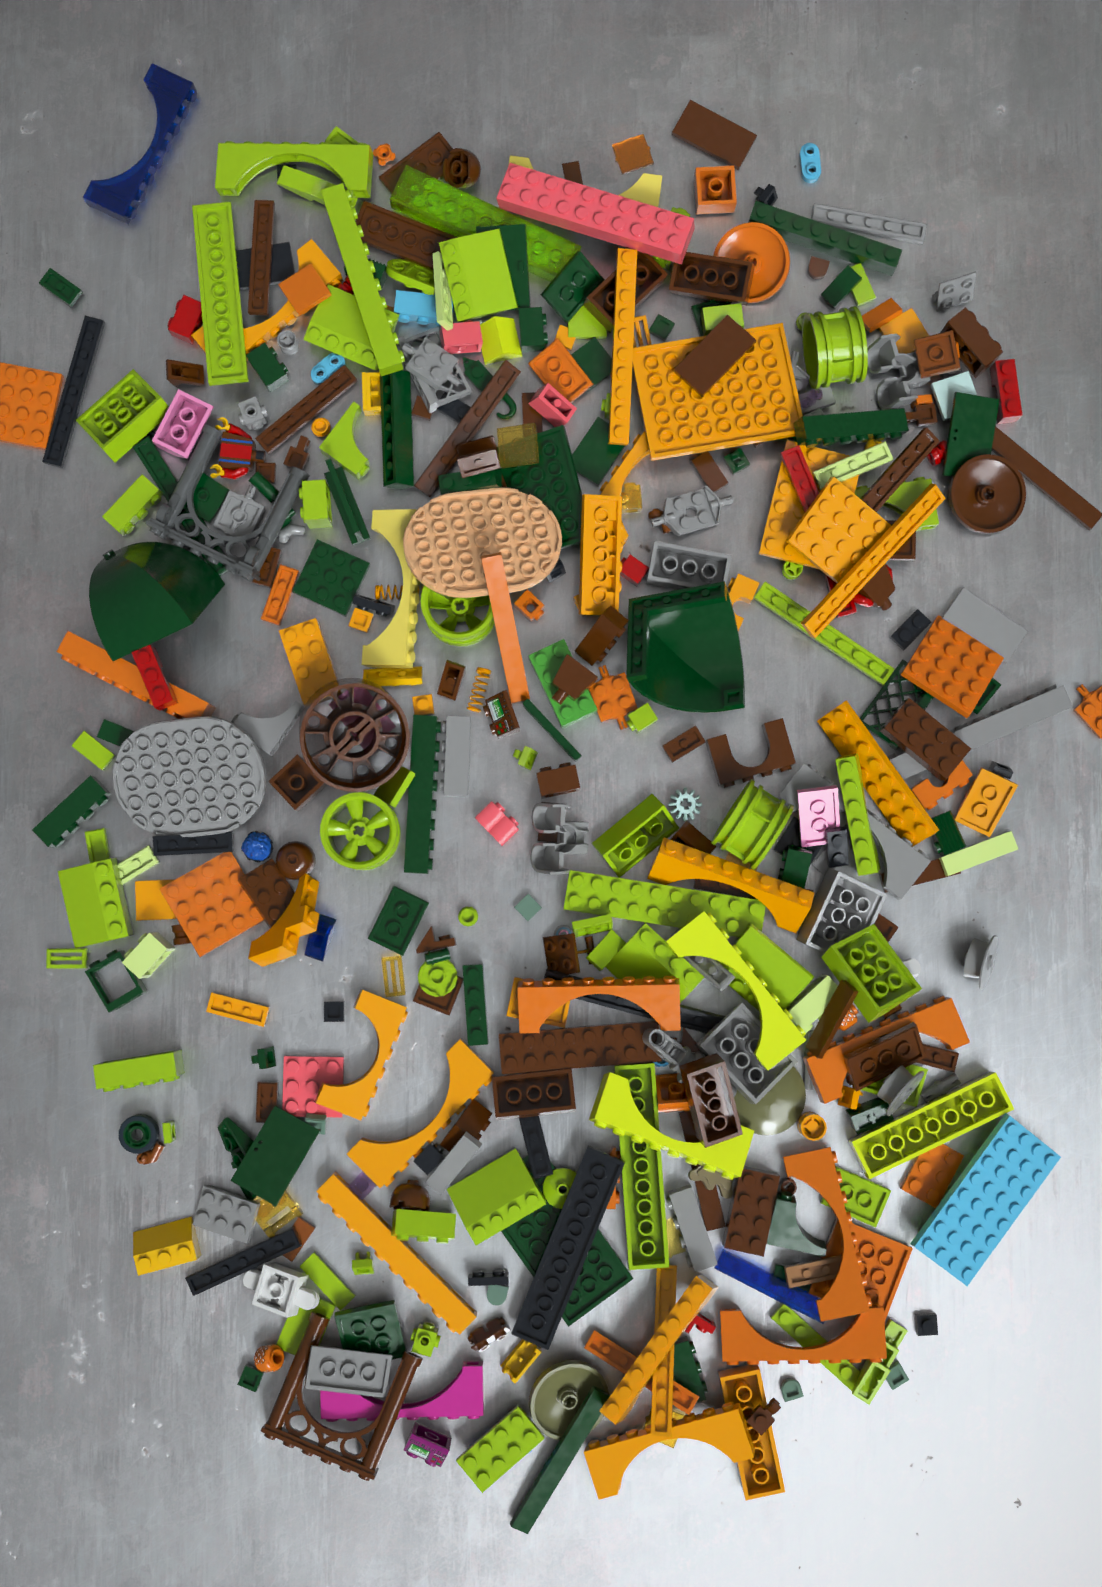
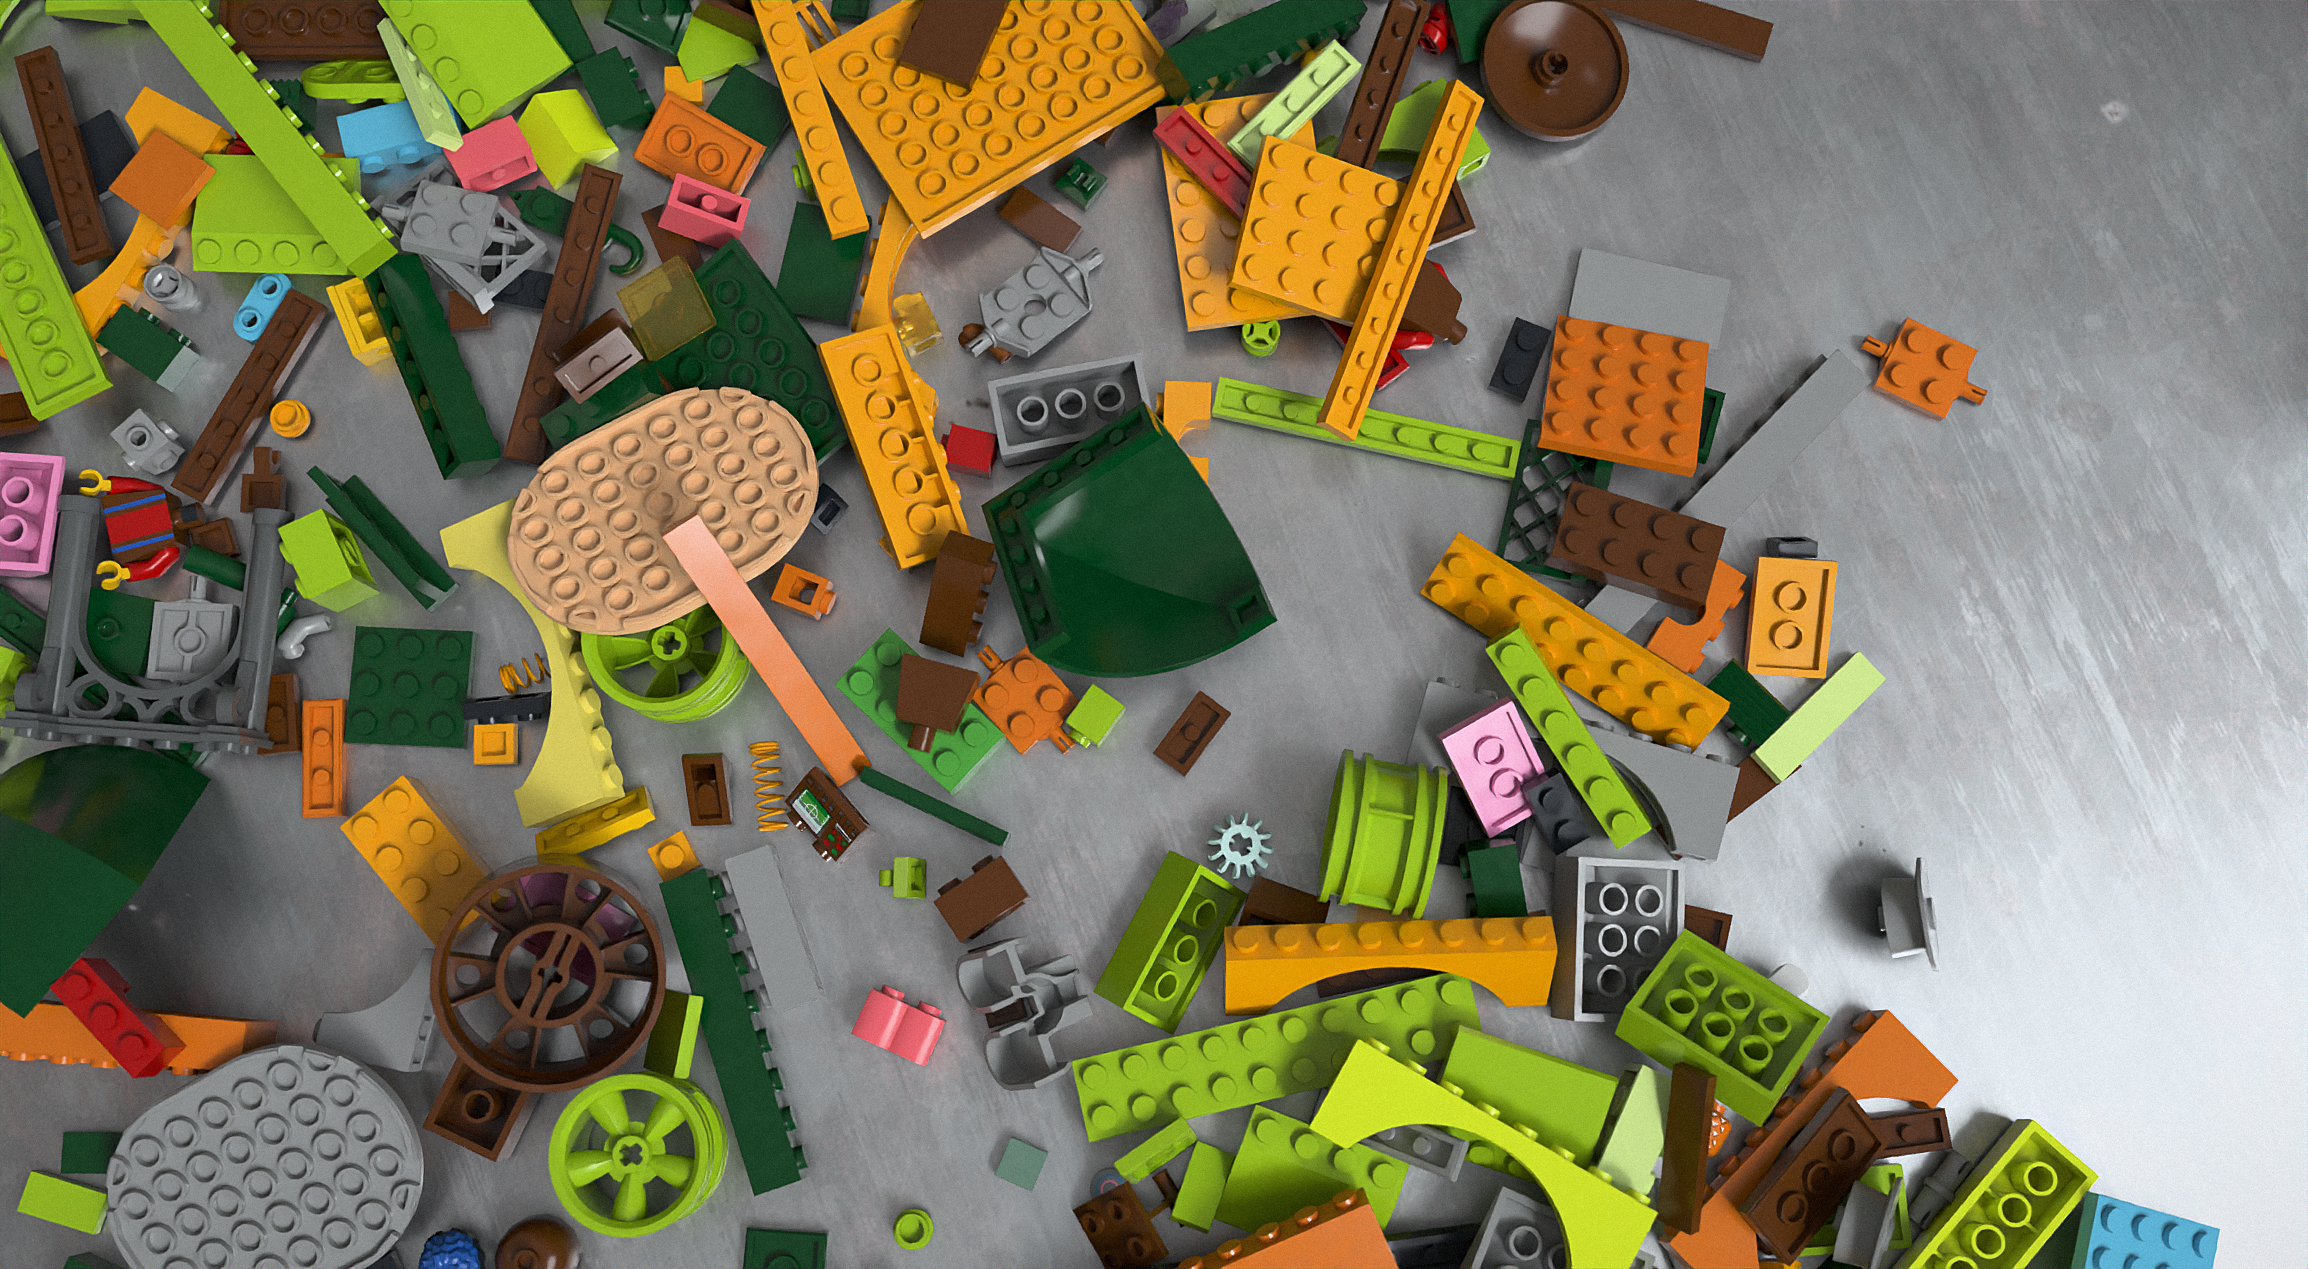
camera: 20 degrees left, 5 degrees down
lime arch [319,401,370,480] -> none
reddish brown arch [706,718,796,788] -> none

